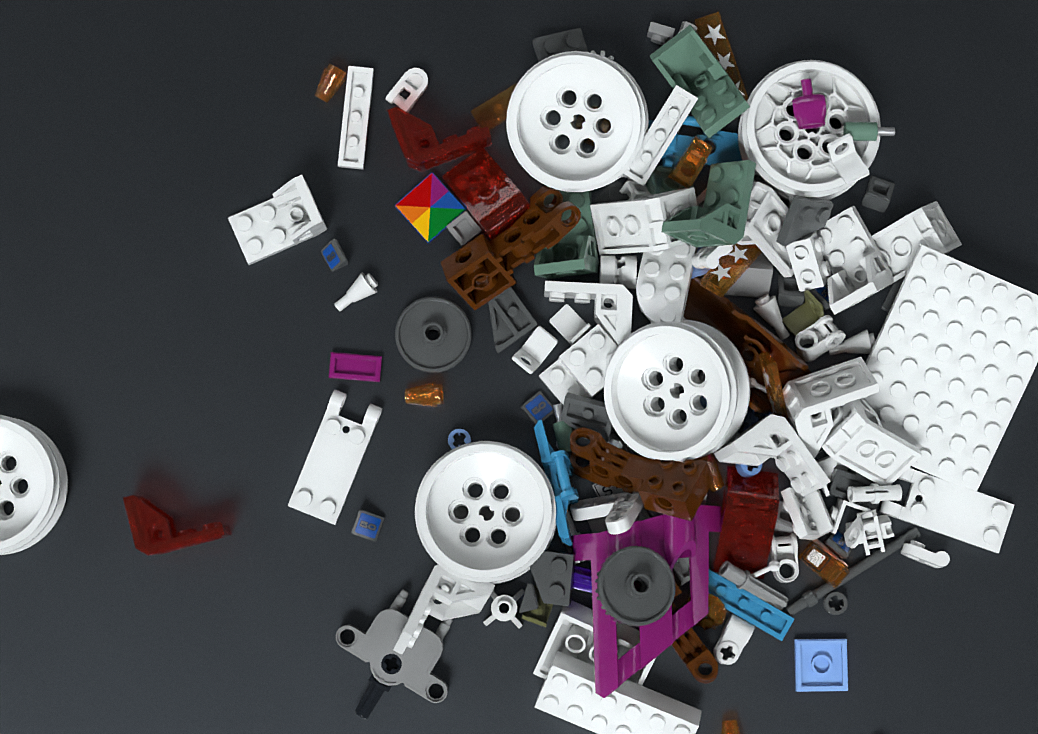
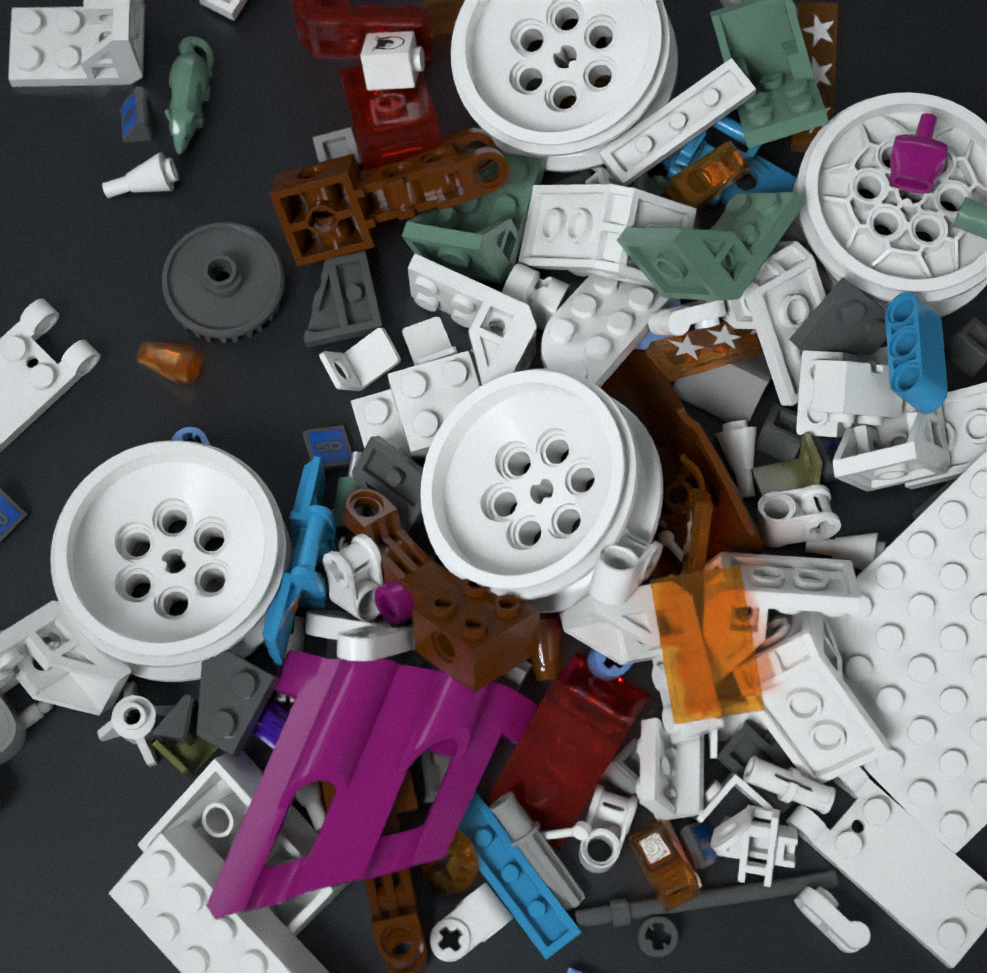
camera: 25 degrees right, 10 degrees down
magenta tile [329,352,382,382] -> none
tile [394,172,466,244] -> none
dark grey wheel [595,546,675,627] -> none
white bracket [827,133,870,185] -> none
none -> sand green animal [165,36,214,154]
none -> white piece [323,533,384,622]
none -> white brick [360,31,425,90]
none -> magenta tile [374,580,415,626]
none -> white piece [589,527,663,606]
none -> clear orange piece [650,565,765,724]
none -> white brick [811,360,903,426]
none -> dark azure beam [885,292,948,414]

